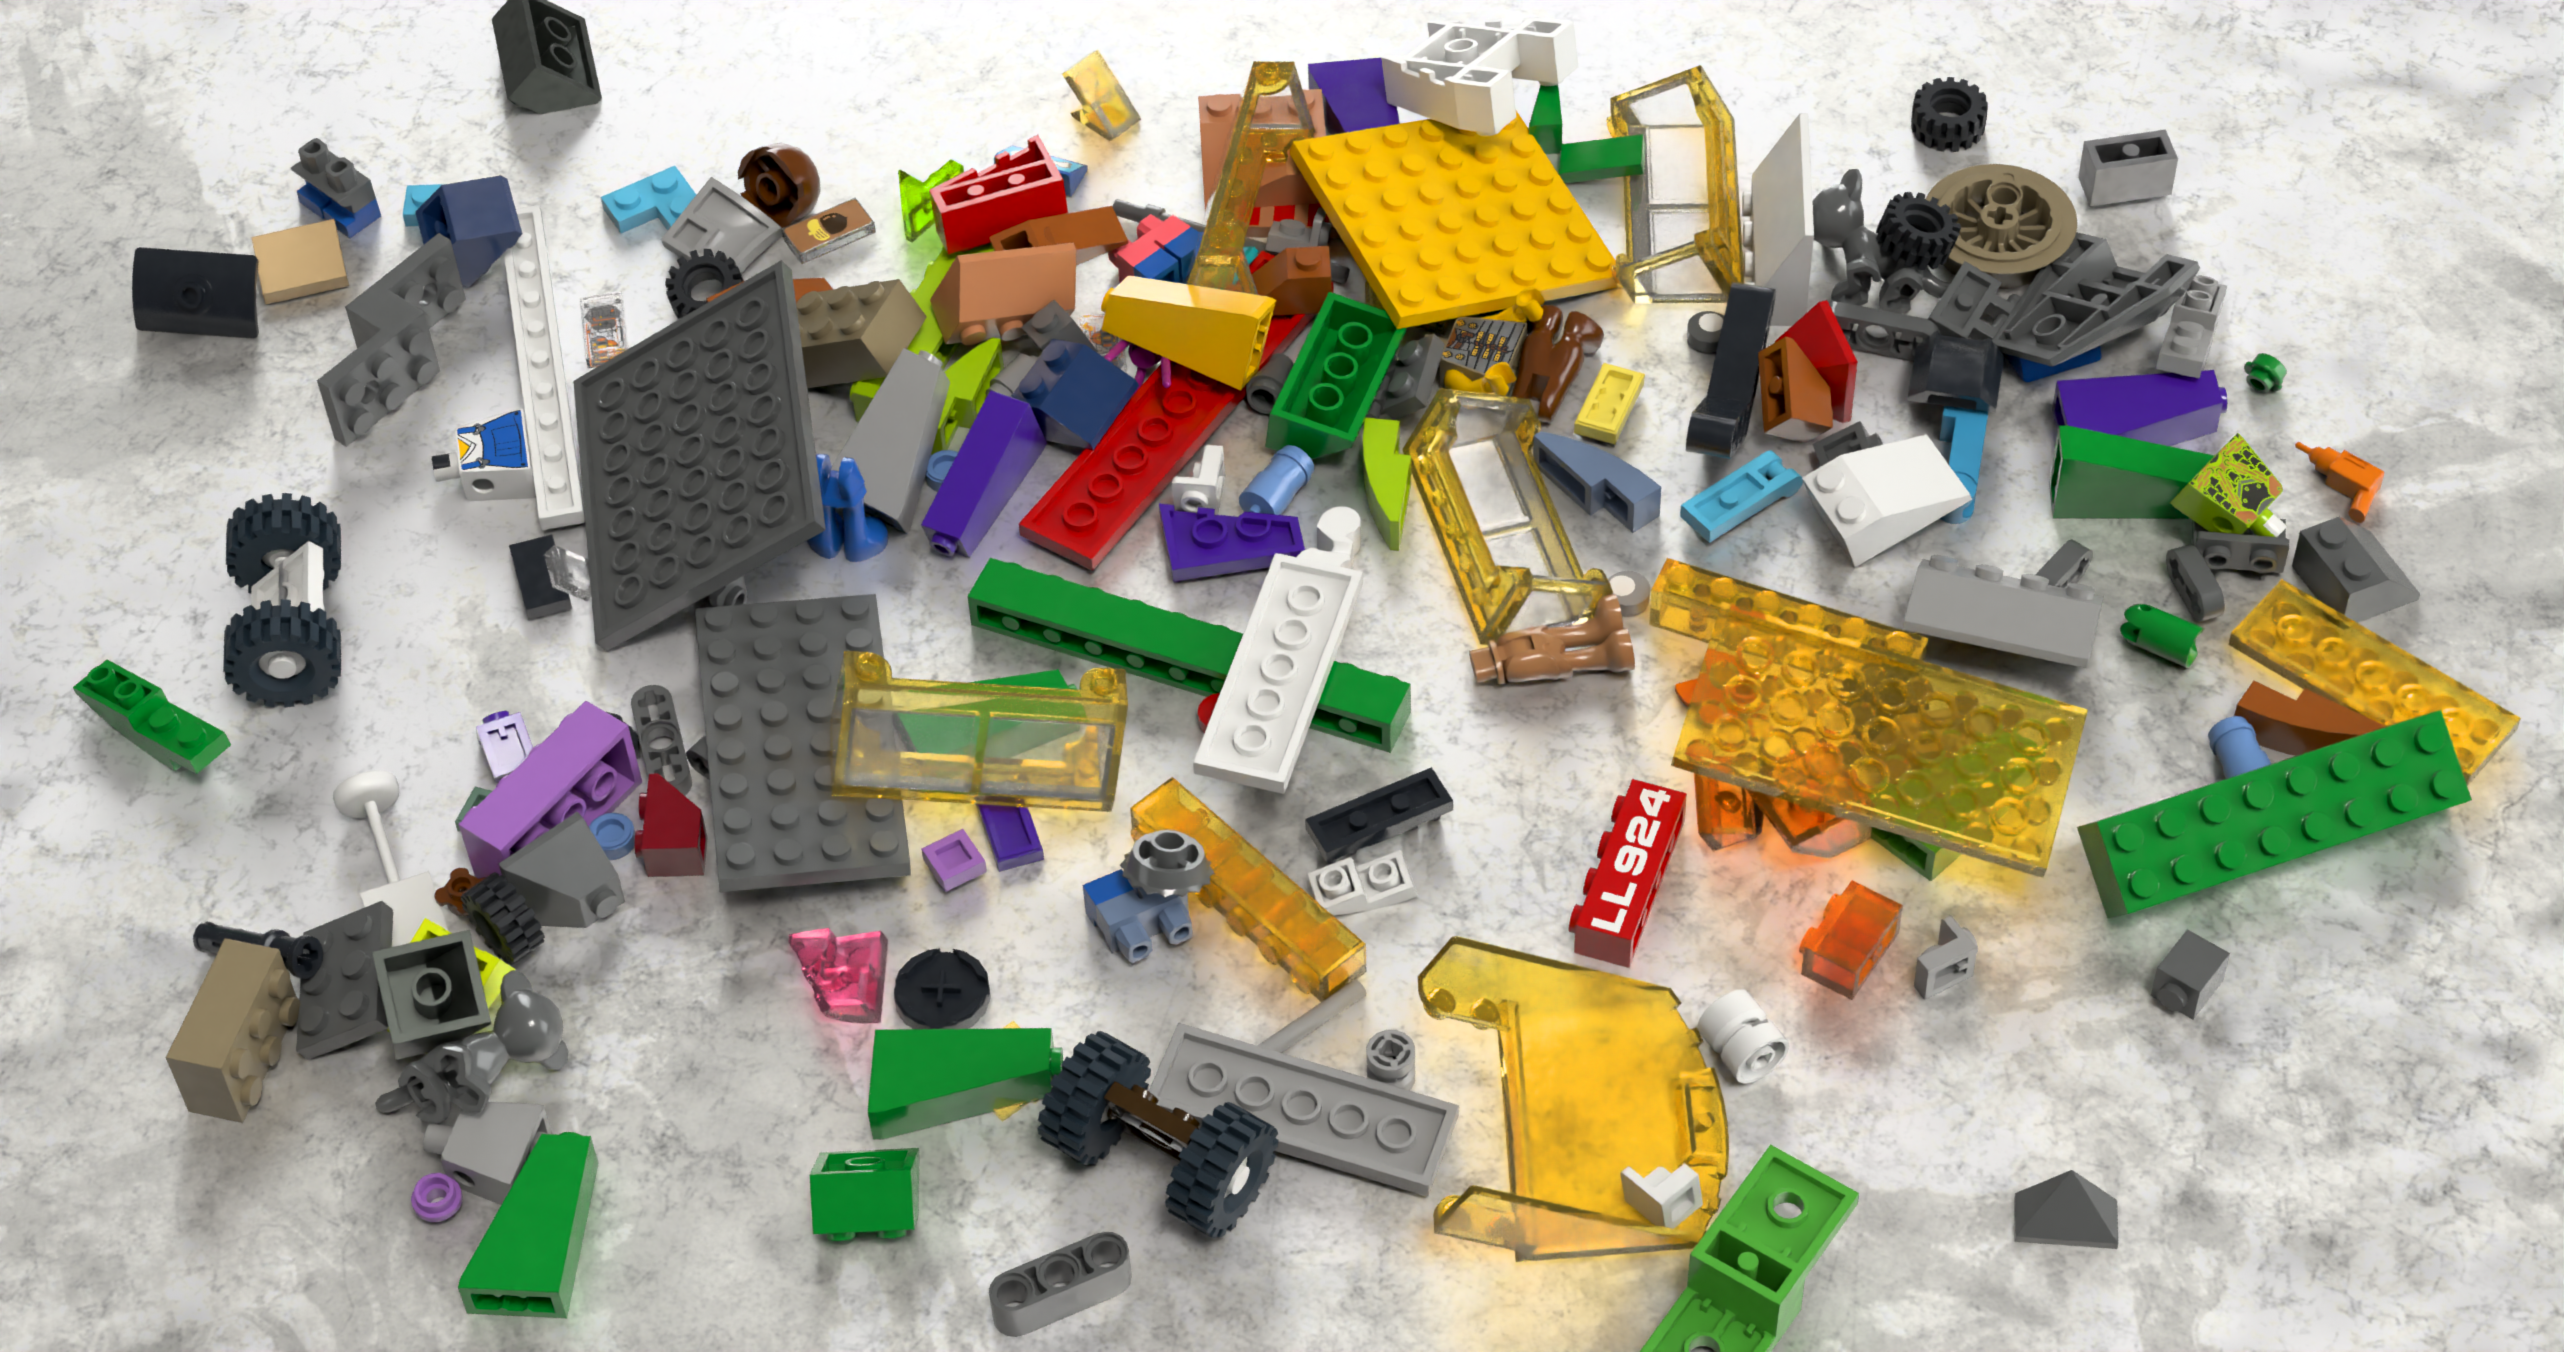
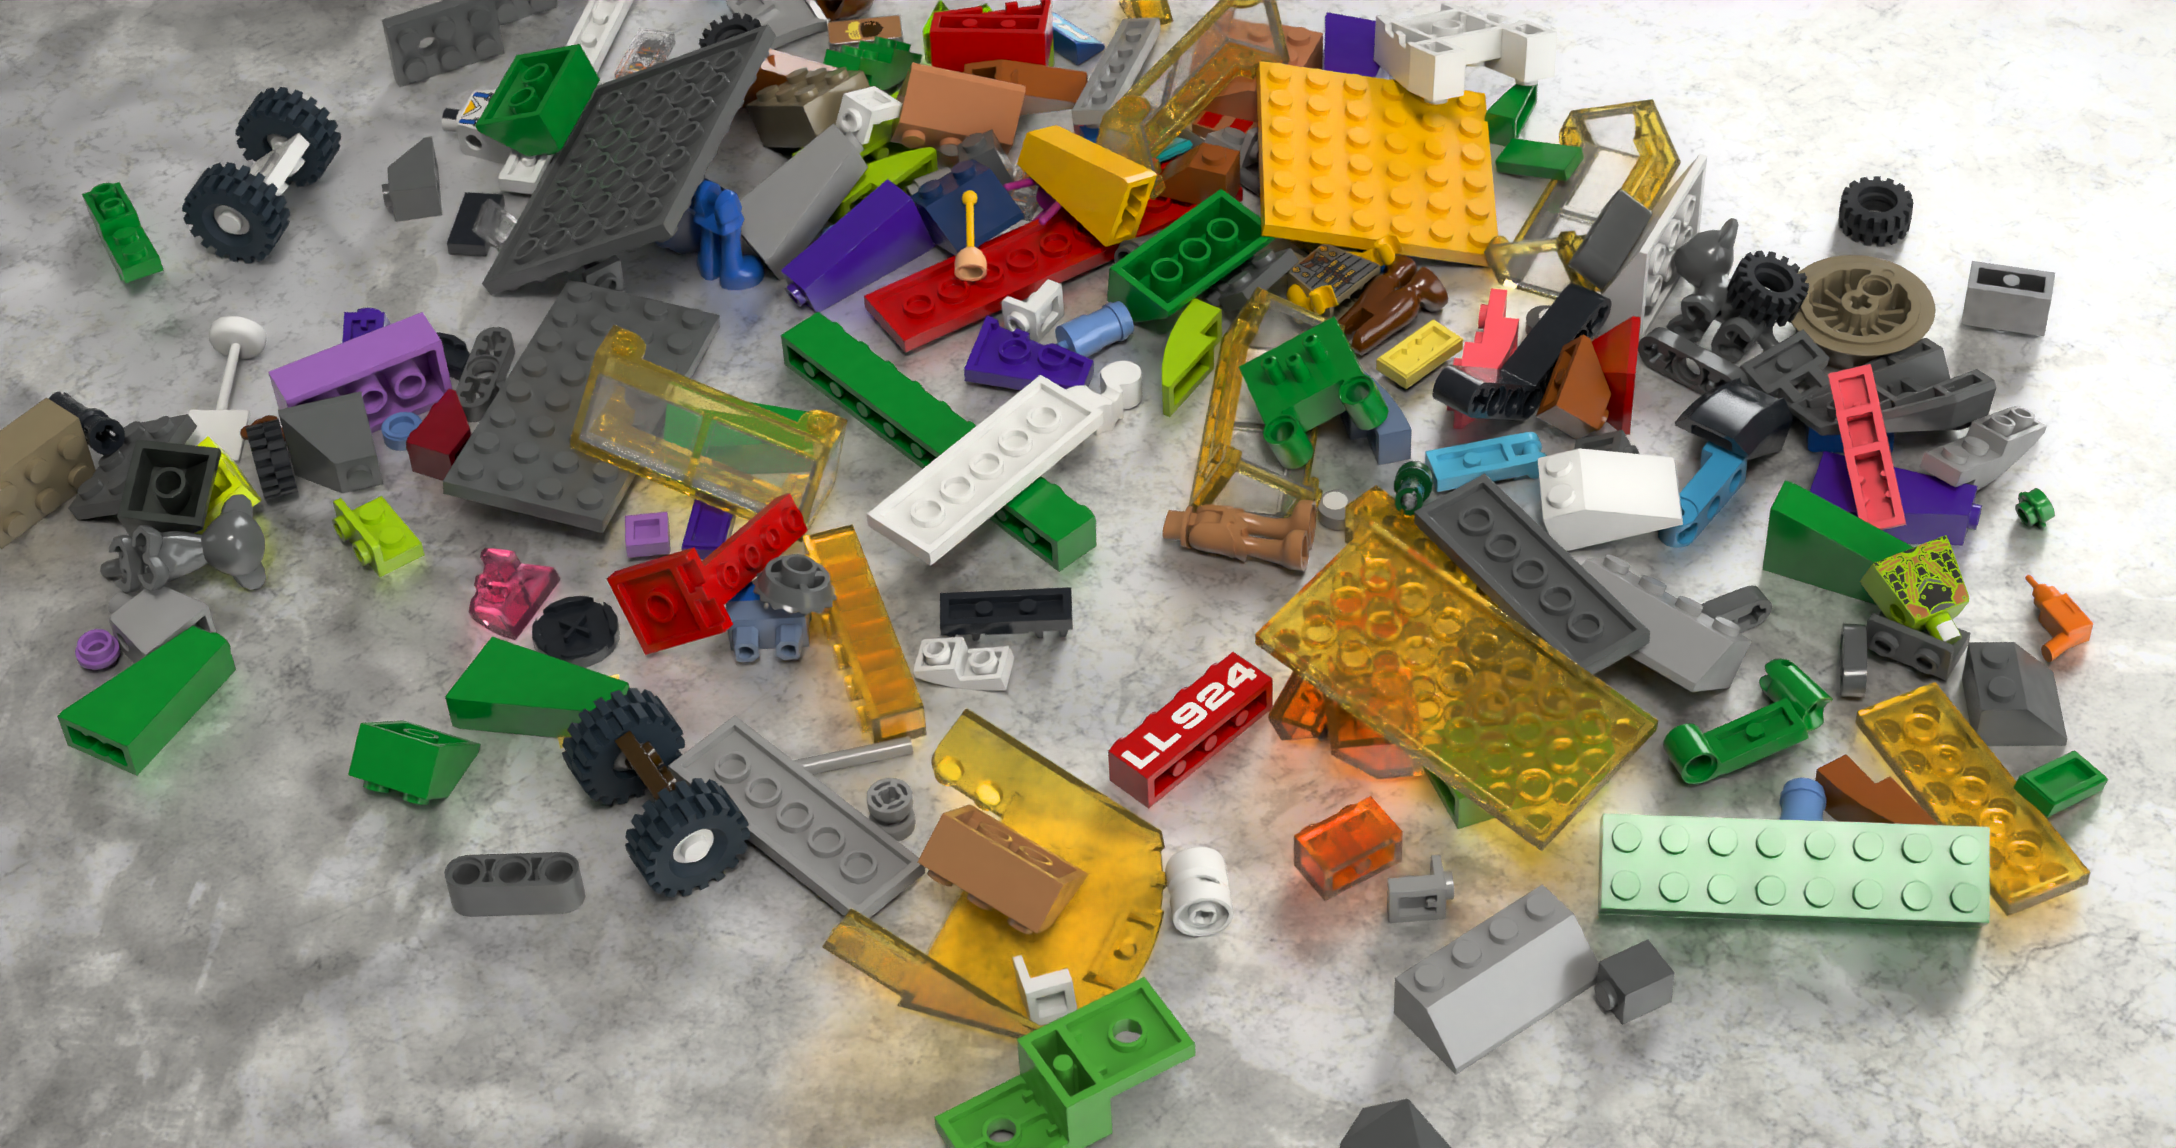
camera: 25 degrees right, 5 degrees down
none -> lime bracket [332,496,425,577]
none -> dark grey slope [382,137,442,222]
none -> green slope [475,44,600,157]
none -> red bracket [607,493,808,655]
none -> green slope [823,36,922,90]
none -> white bracket [835,86,903,145]
none -> medium nougat slope [917,804,1088,934]
none -> light nougat hinge [955,190,987,281]
none -> light grey plate [1071,17,1161,129]
none -> green piece [1239,316,1389,469]
none -> dark green pin [1394,461,1433,516]
none -> light grey slope [1394,884,1599,1075]
none -> dark grey plate [1414,474,1650,684]
none -> coral slope [1447,288,1519,429]
none -> dark grey beam [1568,188,1653,290]
none -> green plate [1663,697,1809,784]
none -> coral slope [1828,364,1906,530]
none -> green tile [2013,751,2109,818]

